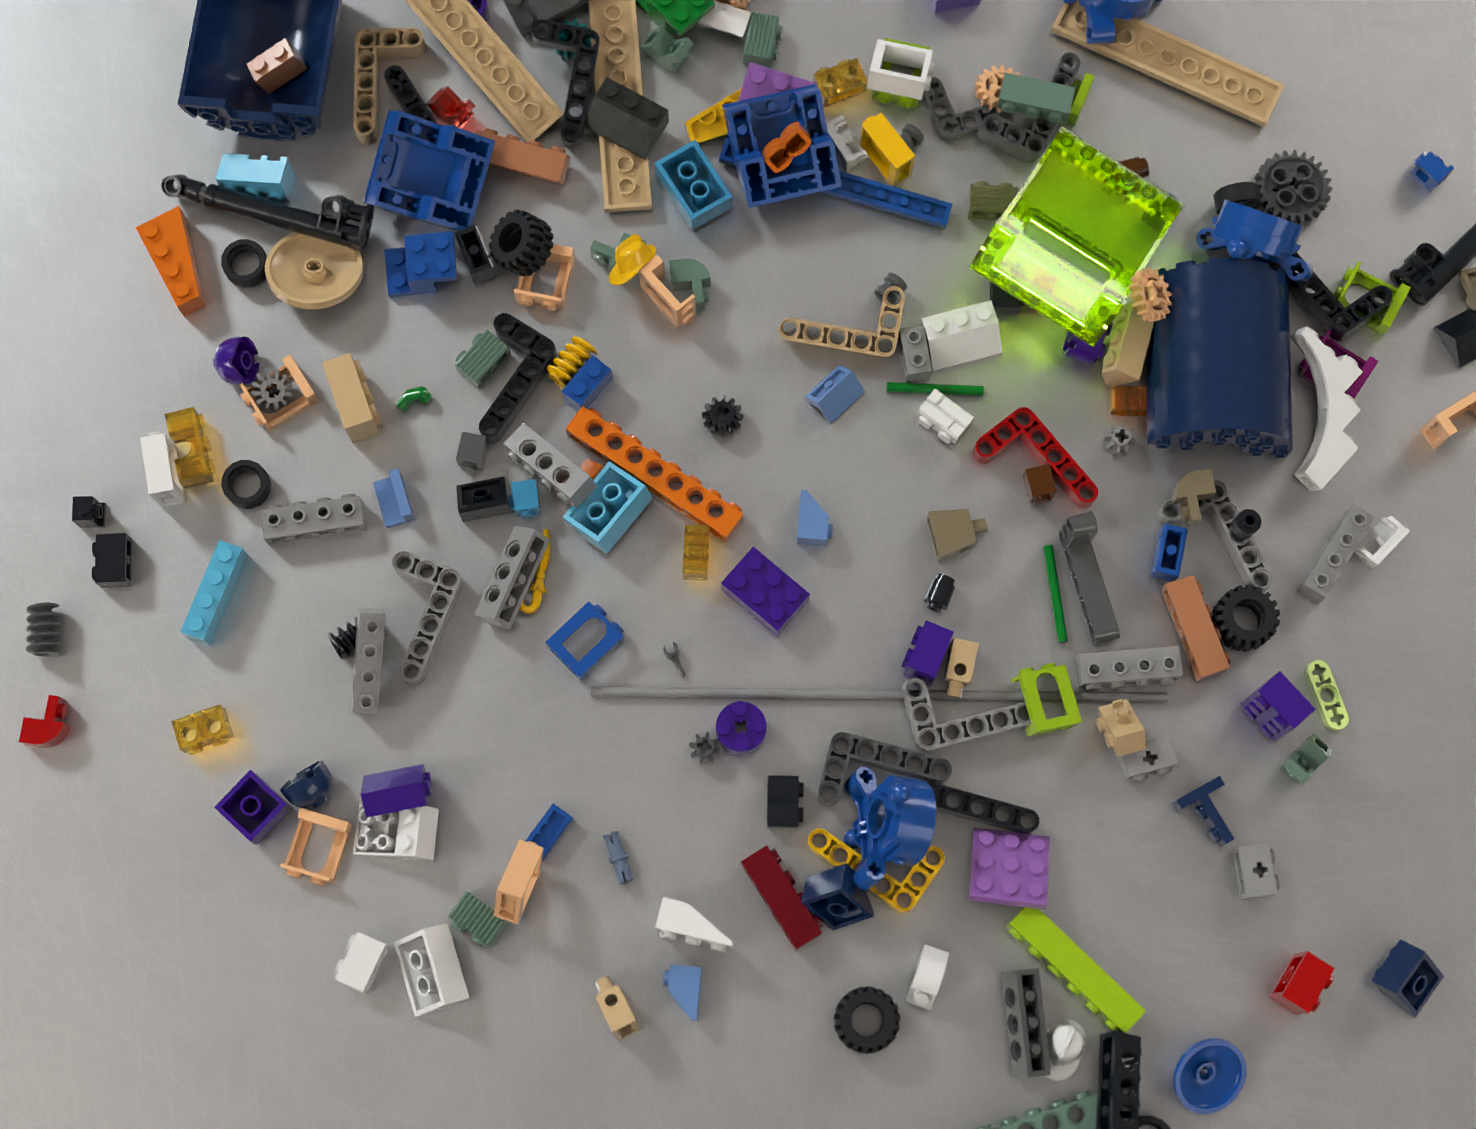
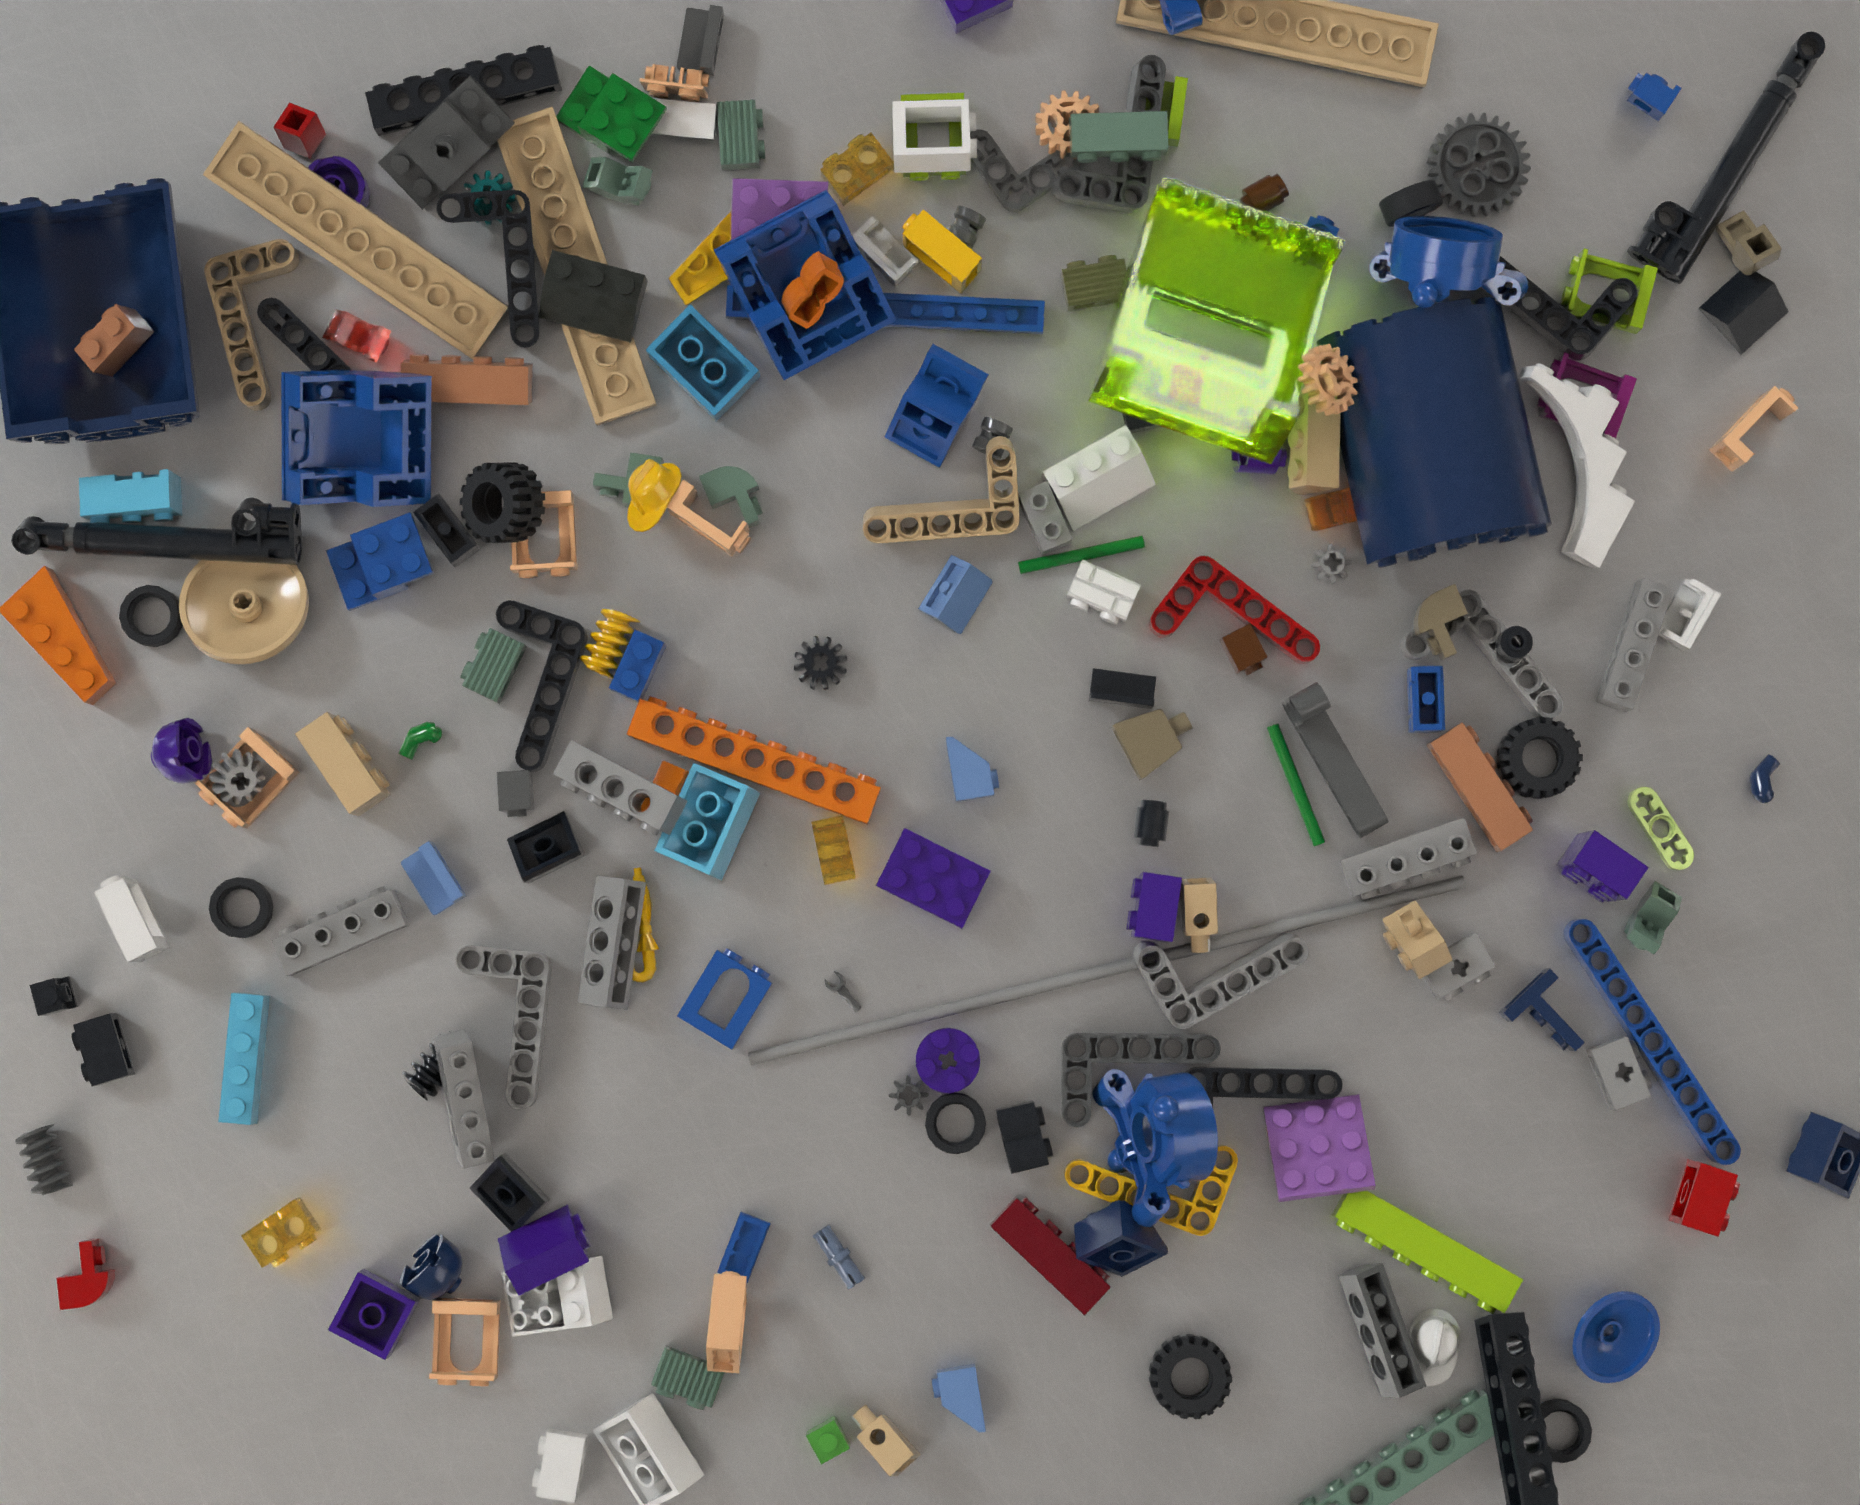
camera: 15 degrees left, 10 degrees up
clear yellow arch [165,407,216,489] -> none
dark azure brick [508,479,541,519] -> none
white slope [655,897,733,953] -> none
white brick [906,944,949,1010] -> none
lime panel [1011,663,1082,737] -> none
none -> black slope [470,1153,550,1232]
none -> bright green brick [806,1416,851,1465]
none -> blue bracket [884,344,989,468]
none -> black tyre [925,1092,986,1154]
none -> black panel [1089,668,1156,709]
none -> blue beam [1564,919,1741,1165]
none -> dark blue arm [1749,754,1780,803]

